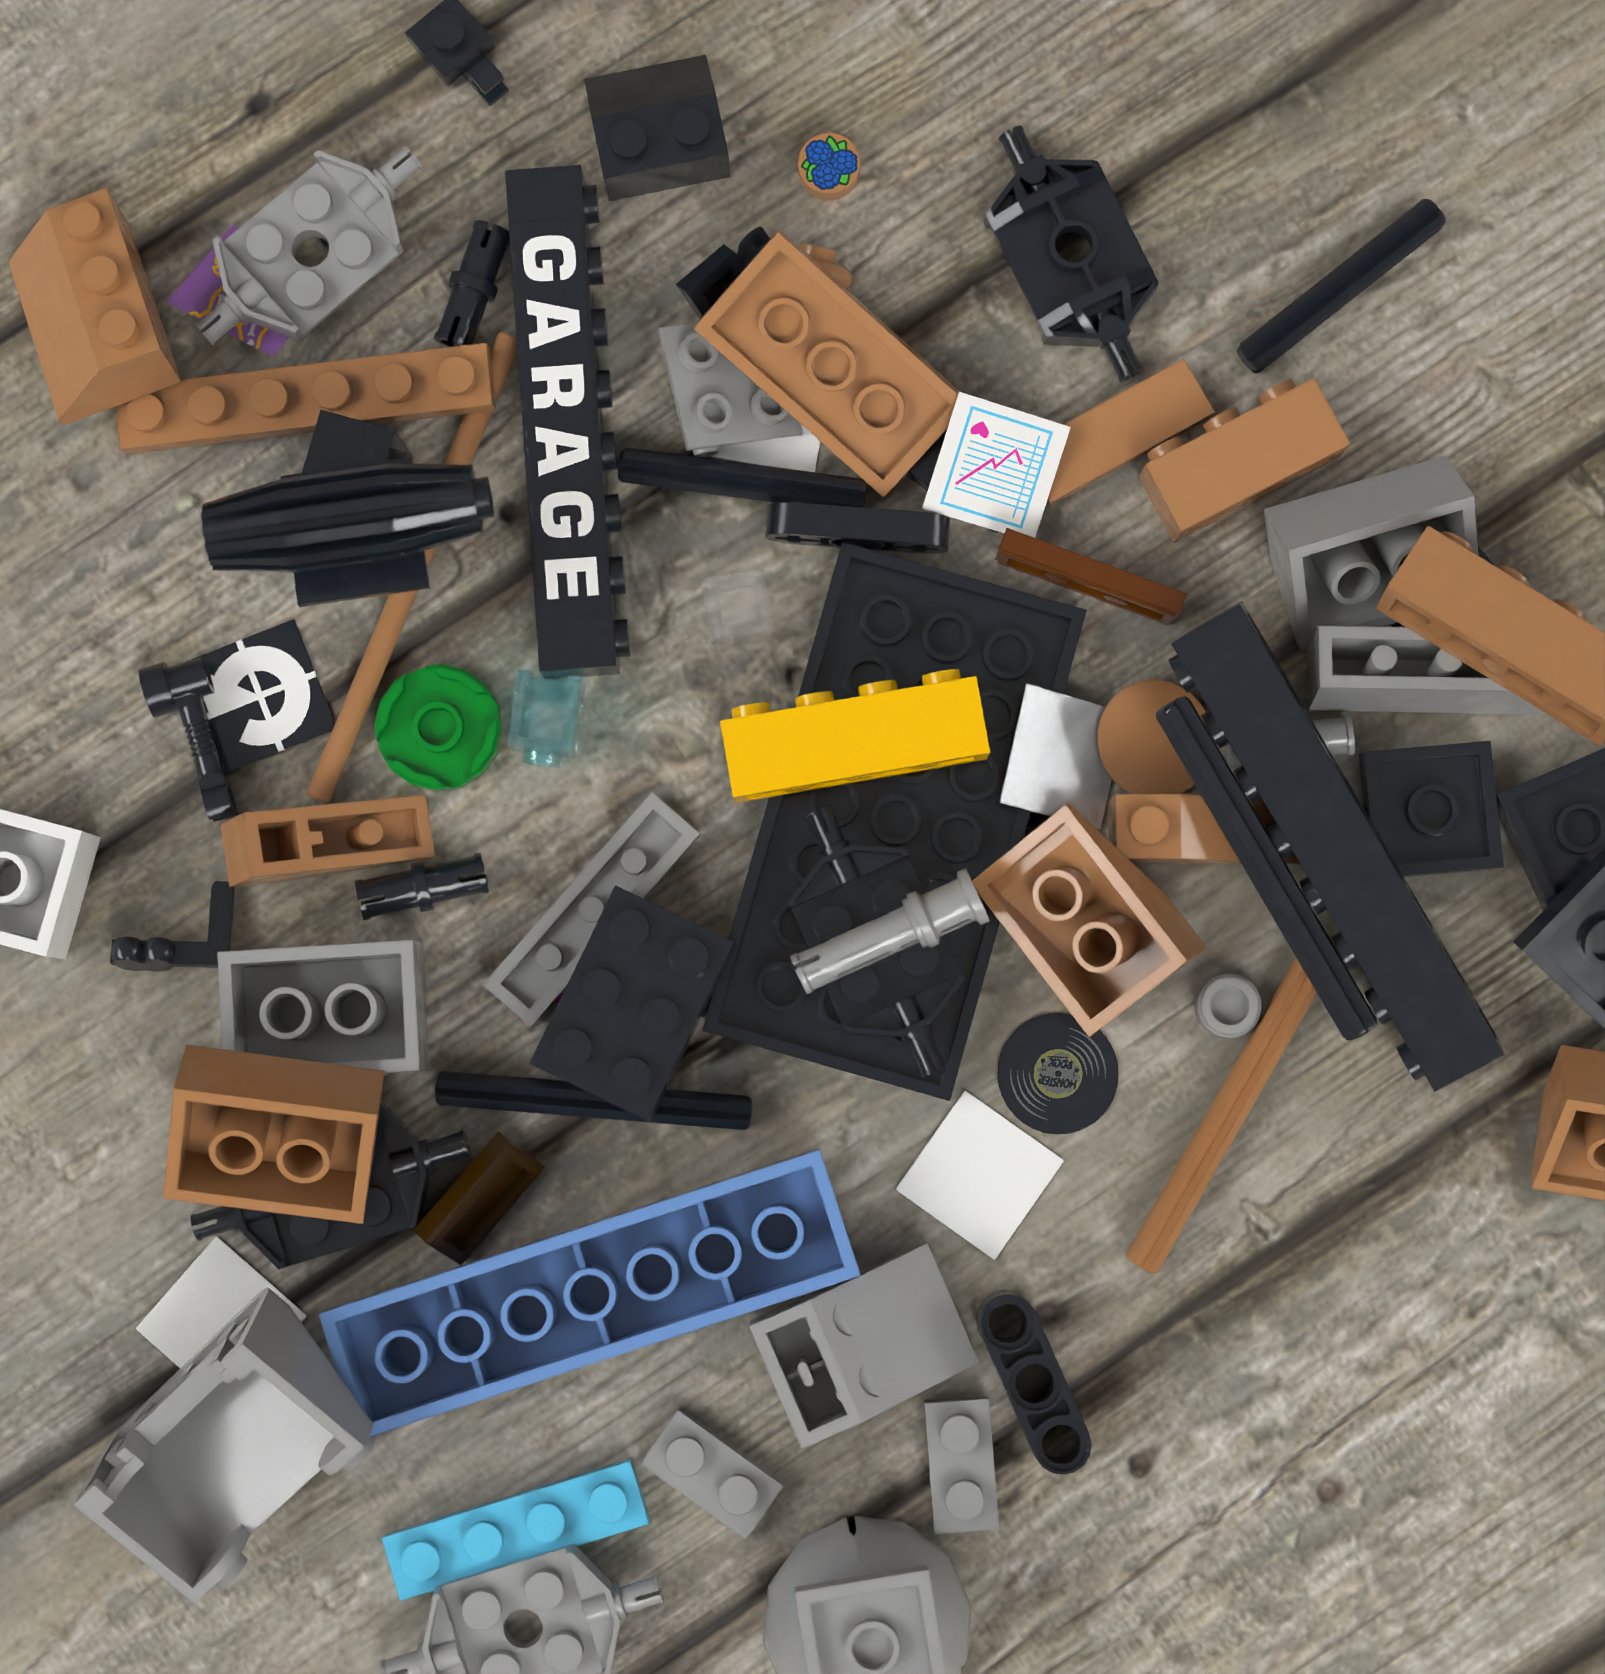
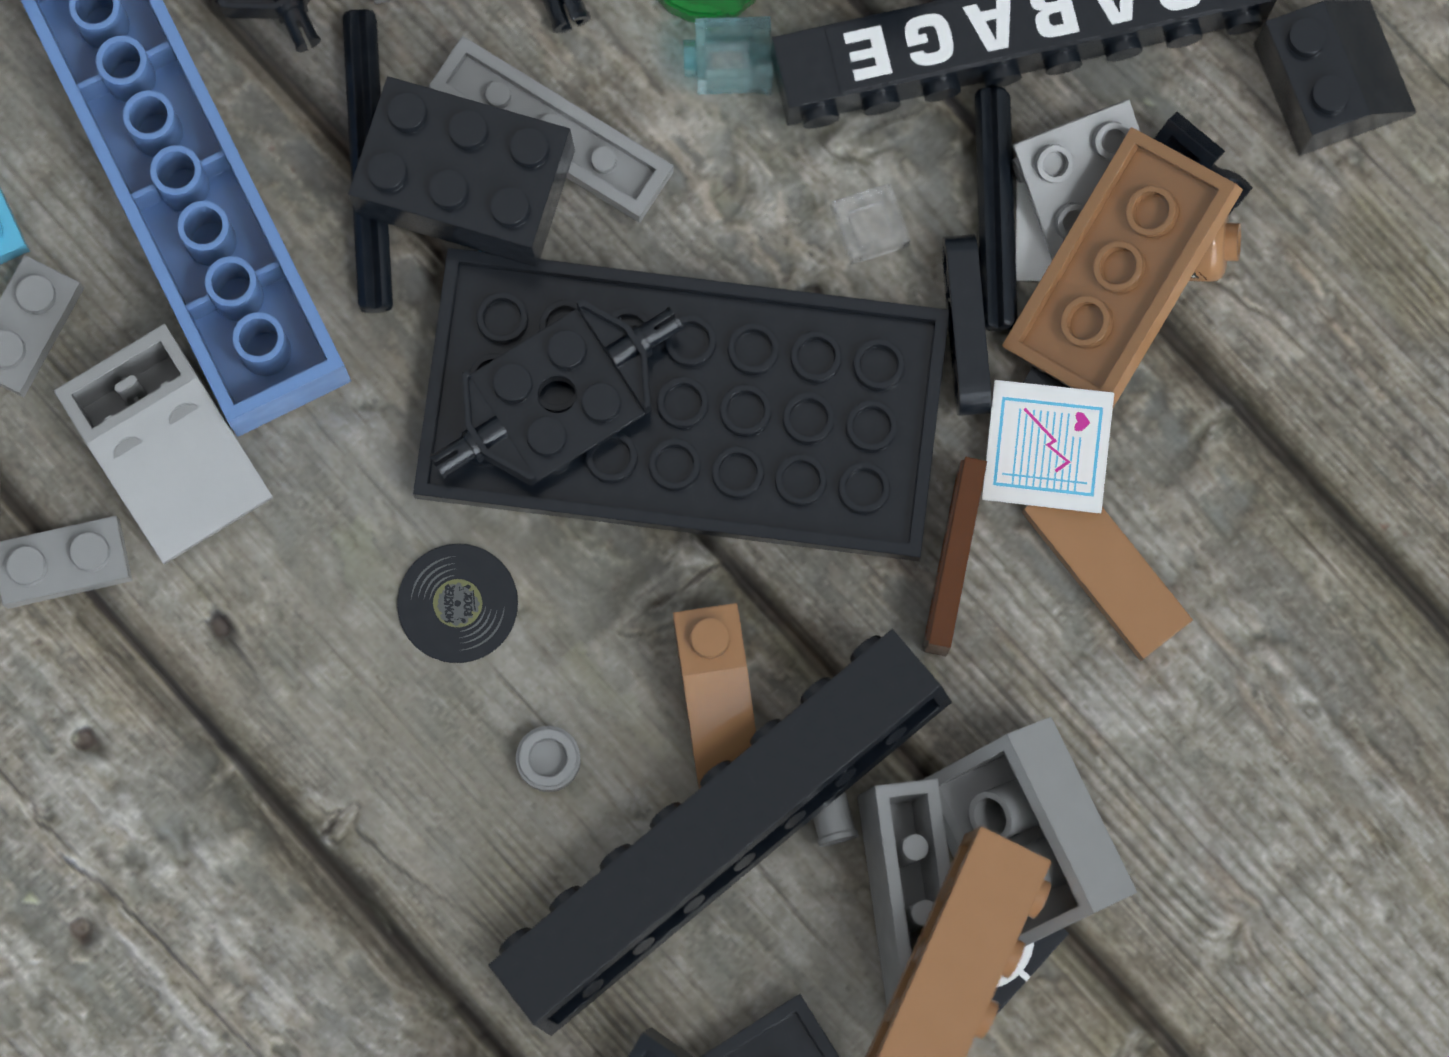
camera: 75 degrees right, 5 degrees down
dark brown tile [414,1131,545,1265] -> none
yellow brick [720,669,990,803] -> none
light grey pin [790,868,990,994] -> none
tile [798,133,860,200] -> none
white sticker [895,1090,1064,1260] -> none
medium nougat slope [972,803,1207,1037] -> none
black beam [976,1289,1092,1475] -> none
black plate [984,125,1159,382] -> none
clear sticker [1000,684,1112,830] -> none
medium nougat sticker [1097,680,1207,794] -> none
medium nougat axle [1127,937,1340,1274] -> none
medium nougat brick [1138,378,1350,543] -> none
black axle [1156,696,1377,1041] -> none
black axle [1237,198,1446,373] -> none
black plate [1359,741,1504,877] -> none

